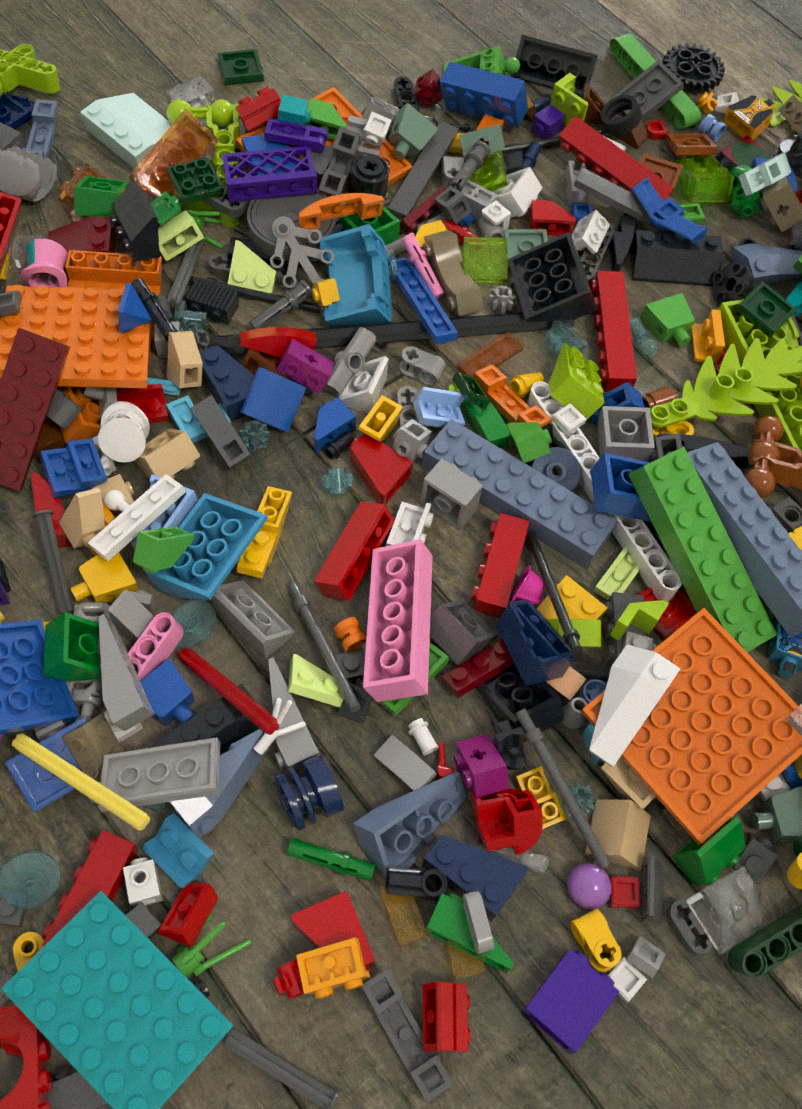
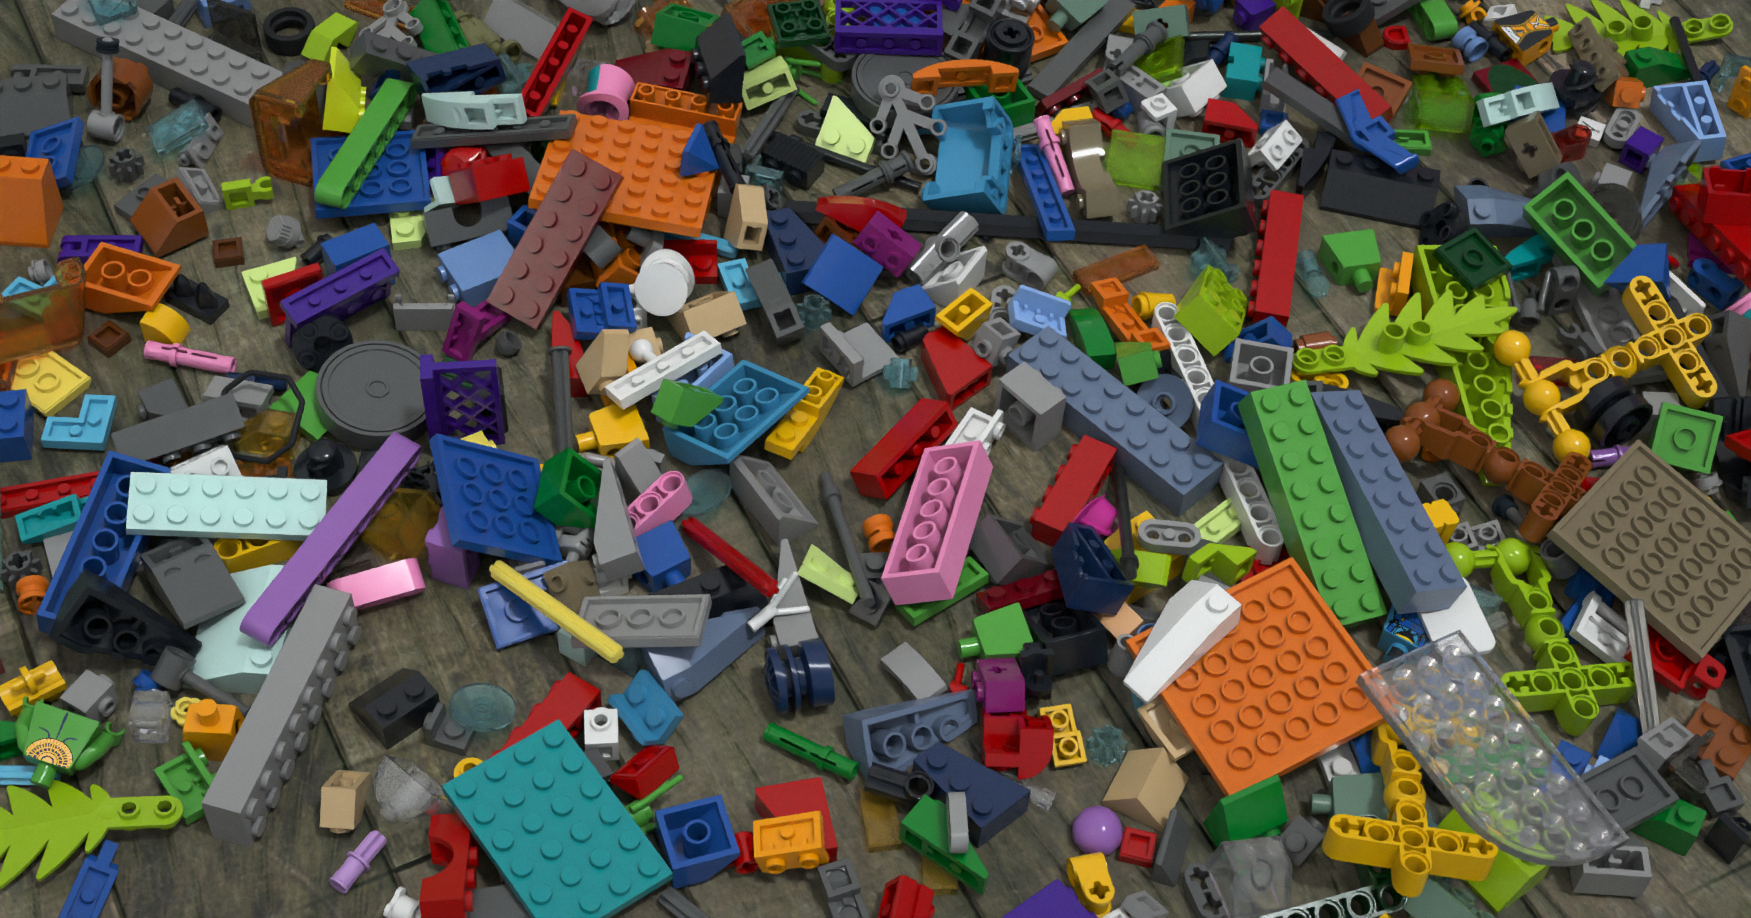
camera: 15 degrees right, 10 degrees down
yellow bracket [312,278,340,306] -> none
white pin [408,718,439,756] -> none
dark green tile [452,372,490,408] -> none
dark grey bar [515,709,611,869] -> none
white tile [551,403,586,435] -> none
black bar [714,151,736,171] -> none
none -> blue slope [655,794,740,889]
none -> light grey bracket [819,322,899,387]
none -> bright green torso [957,603,1033,666]
none -> light grey plate [1136,519,1201,555]
none -> teal brick [1222,42,1266,101]
none -> black pin [1468,20,1513,62]

